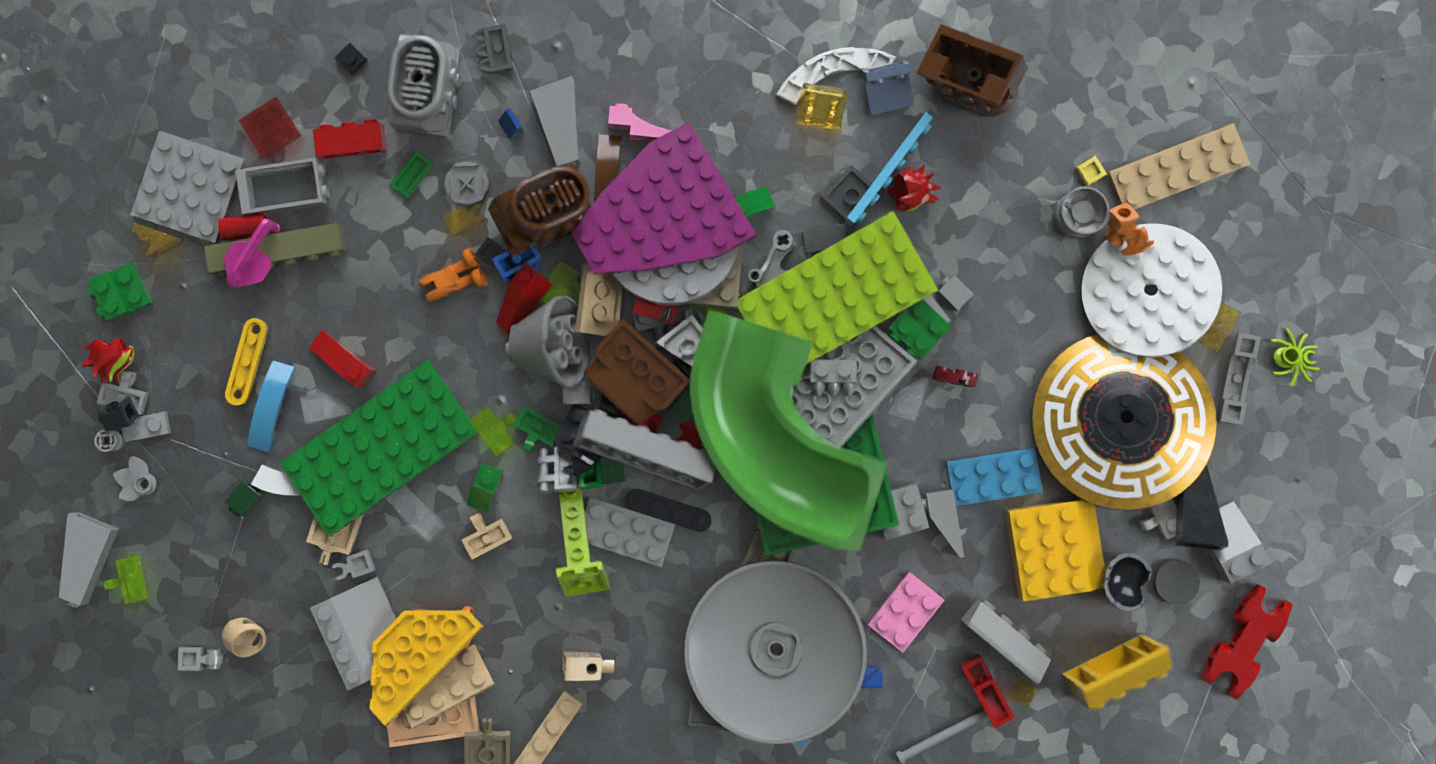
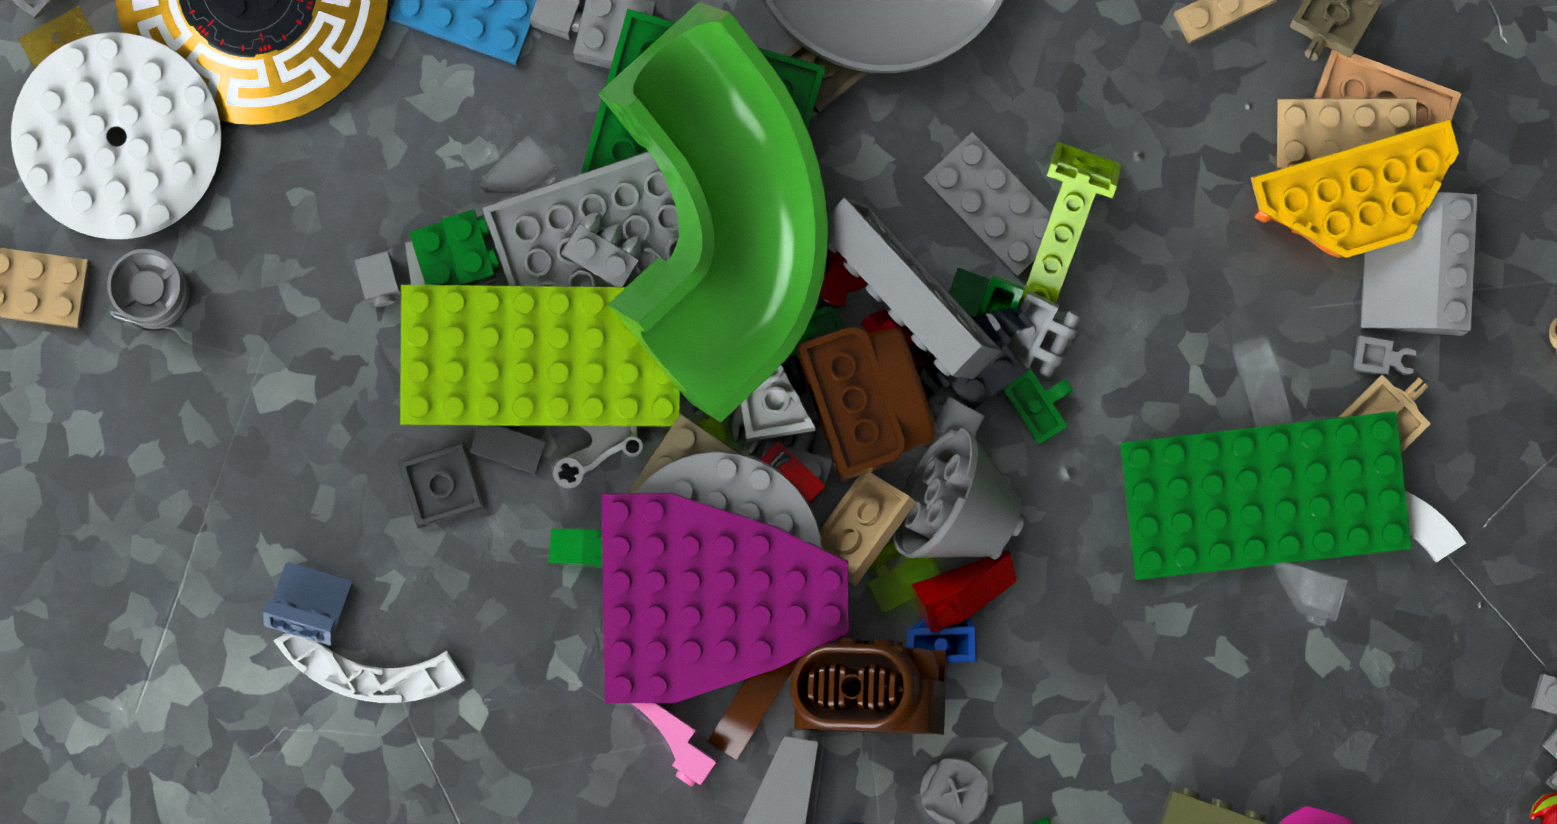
camera: 155 degrees left, 5 degrees down
yellow plate [225,318,268,406] -> none
dark green brick [225,480,265,516] -> none
dark azure slope [247,361,295,453] -> none
red slope [309,330,376,388] -> none
orange piece [418,247,487,302] -> none
clear yellow plate [443,204,486,236] -> none
tan plate [462,512,513,559] -> none
green slope [467,463,504,513] -> none
clear neon green plate [470,406,518,456] -> none
black plate [474,237,506,269] -> none
tan torso [562,651,614,681] -> none
black plate [625,488,712,532] -> none
clear yellow plate [796,83,848,130] -> none
medium azure plate [844,112,933,227] -> none
red hair [887,164,941,212] -> none
reddish brown brick [917,24,1028,117] -> none
dark red plate [932,366,978,388] -> none
light yellow tile [1075,156,1107,187] -> none
orange animal [1105,203,1154,256] -> none

